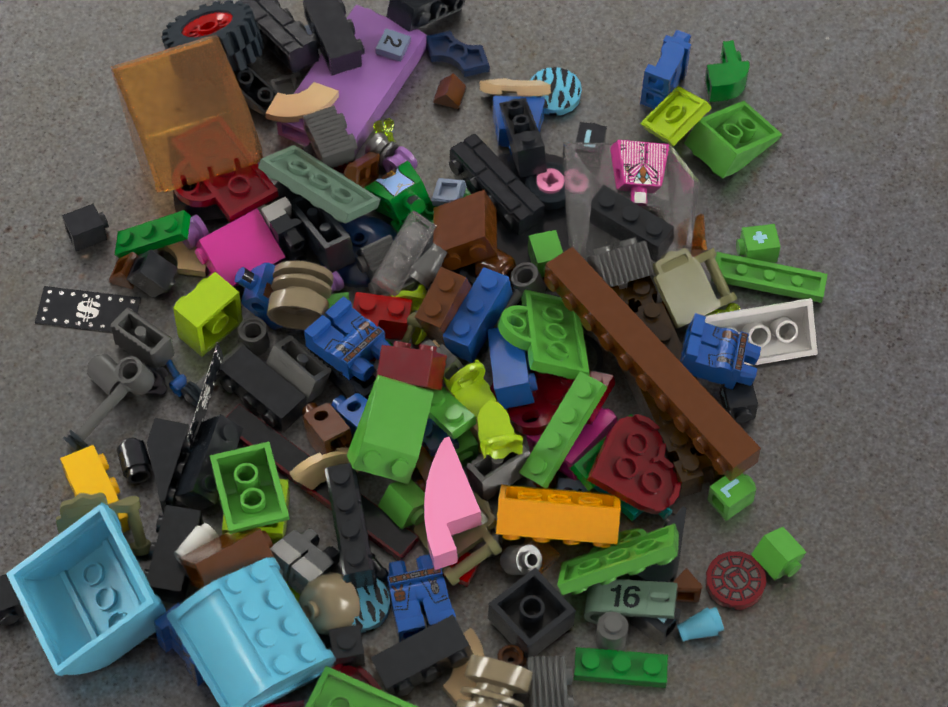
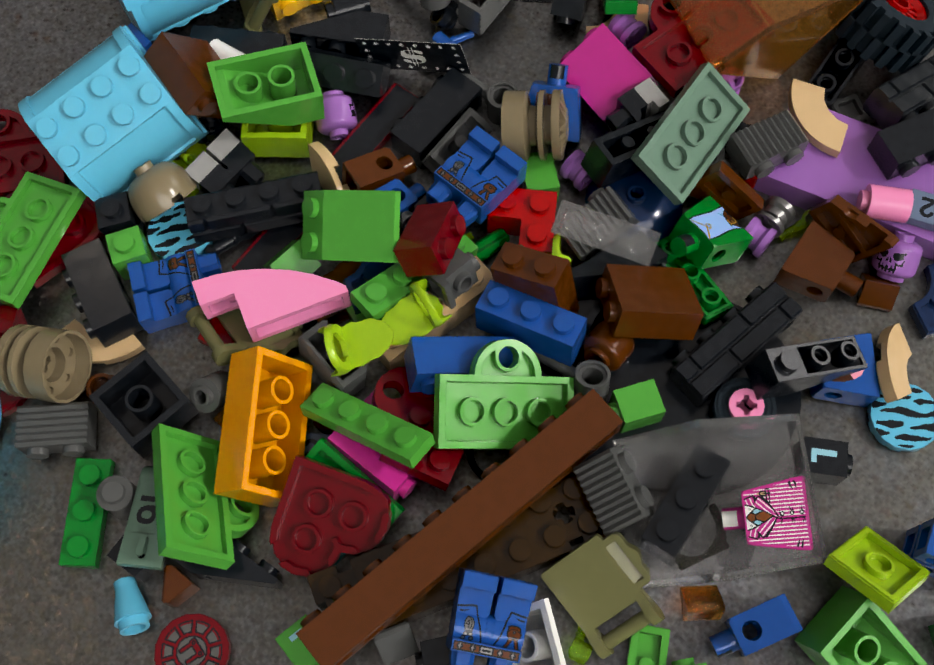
camera: 90 degrees right, 10 degrees up
lime brick [173,272,243,357] -> none
dark grey cone [409,243,448,287] -> none
sand blue tile [431,178,467,206] -> none
none -> bright green brick [105,225,154,281]
none -> blue torso [708,593,803,659]
none -> reddish brown torso [773,220,864,302]
none -> reddish brown wing [809,195,900,263]
none -> bright pink brick [856,184,914,223]
none -> medium lavender head [871,230,923,283]

